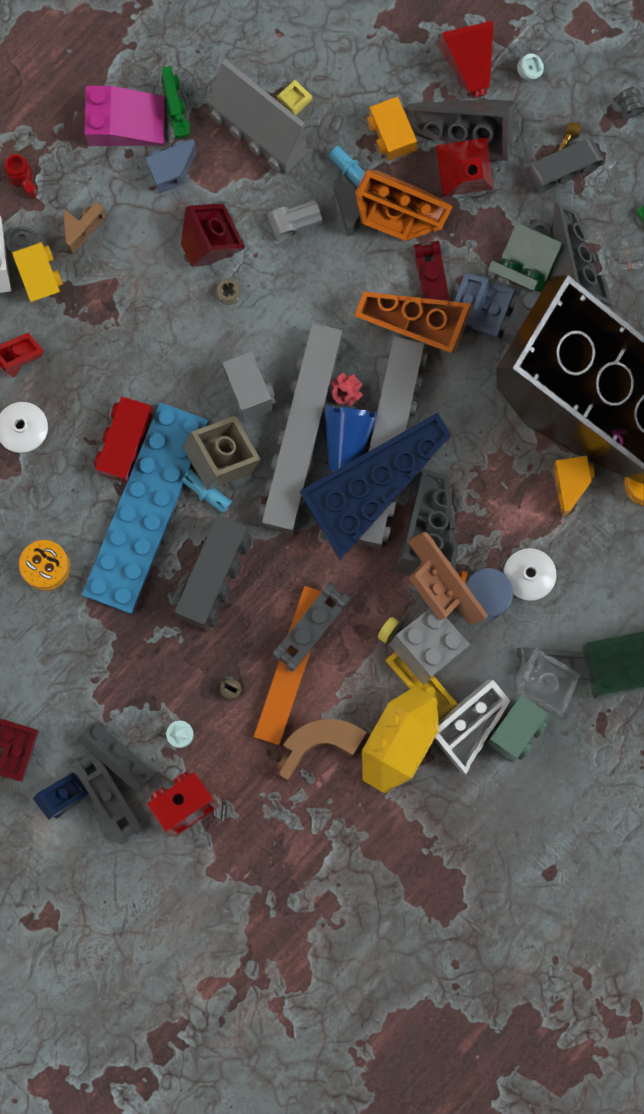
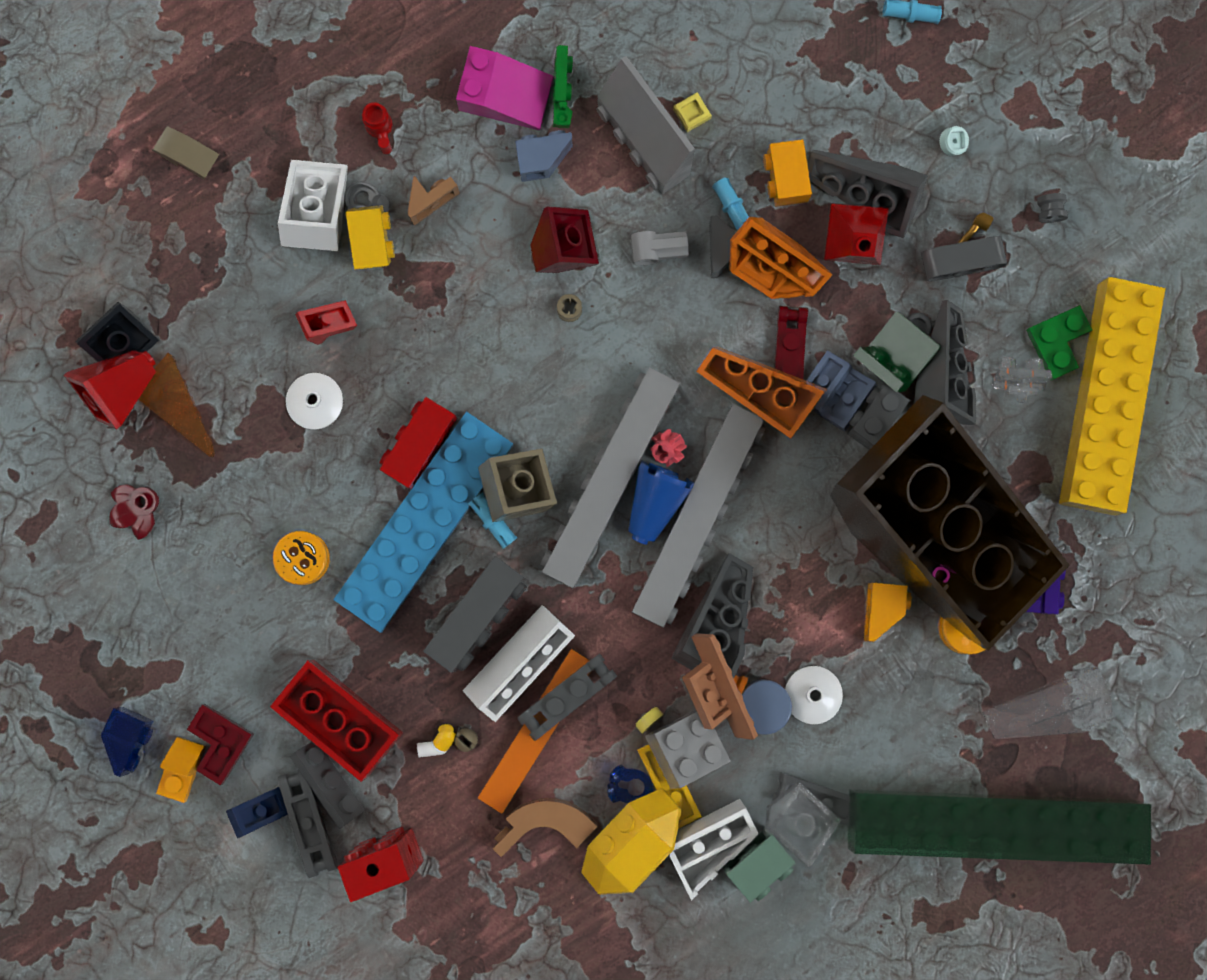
camera: 10 degrees right, 5 degrees up
light aqua tile [166,721,194,748] -> none
light grey brick [222,351,276,423] -> none
dark blue wing [299,413,451,561] -> none
red slope [437,20,494,98] -> none
none -> red brick [270,660,403,782]
none -> arm [417,724,456,758]
none -> white brick [463,605,575,722]
none -> clear blue piece [607,764,653,804]

